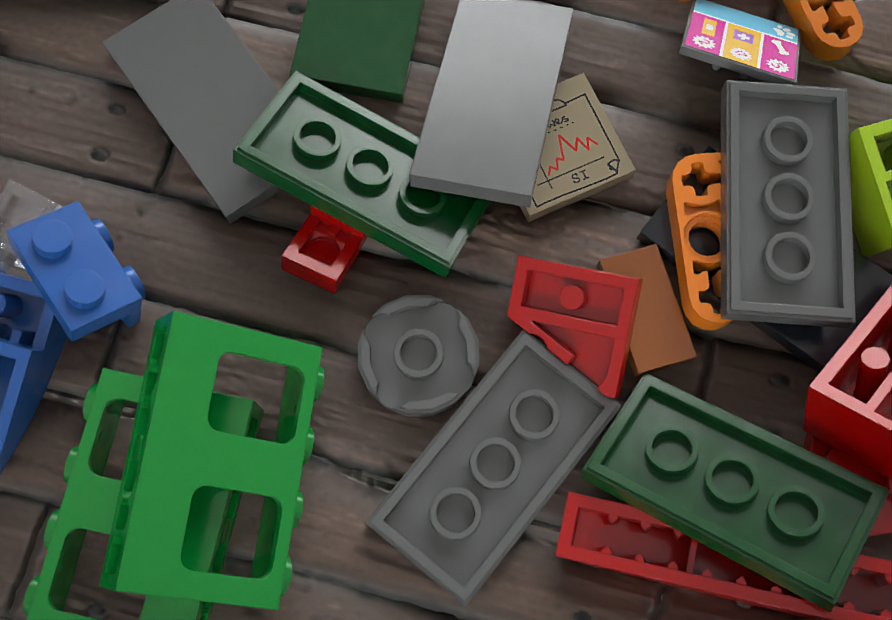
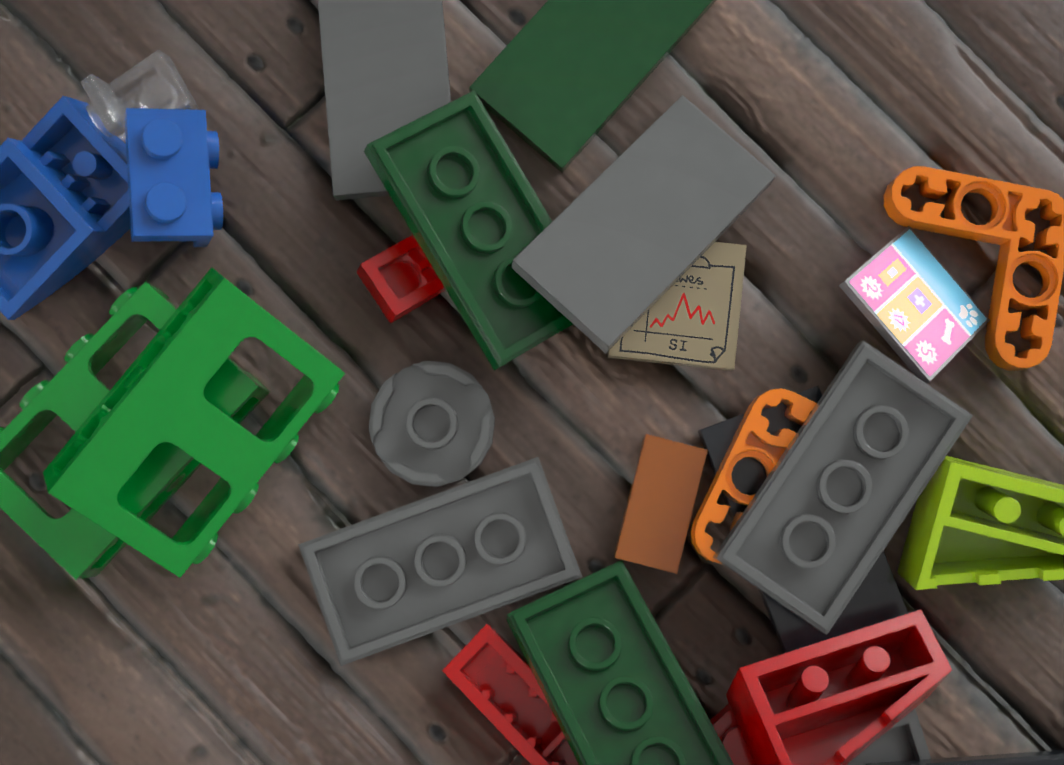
camera: 30 degrees right, 10 degrees up
red wing [507,255,643,398] -> none

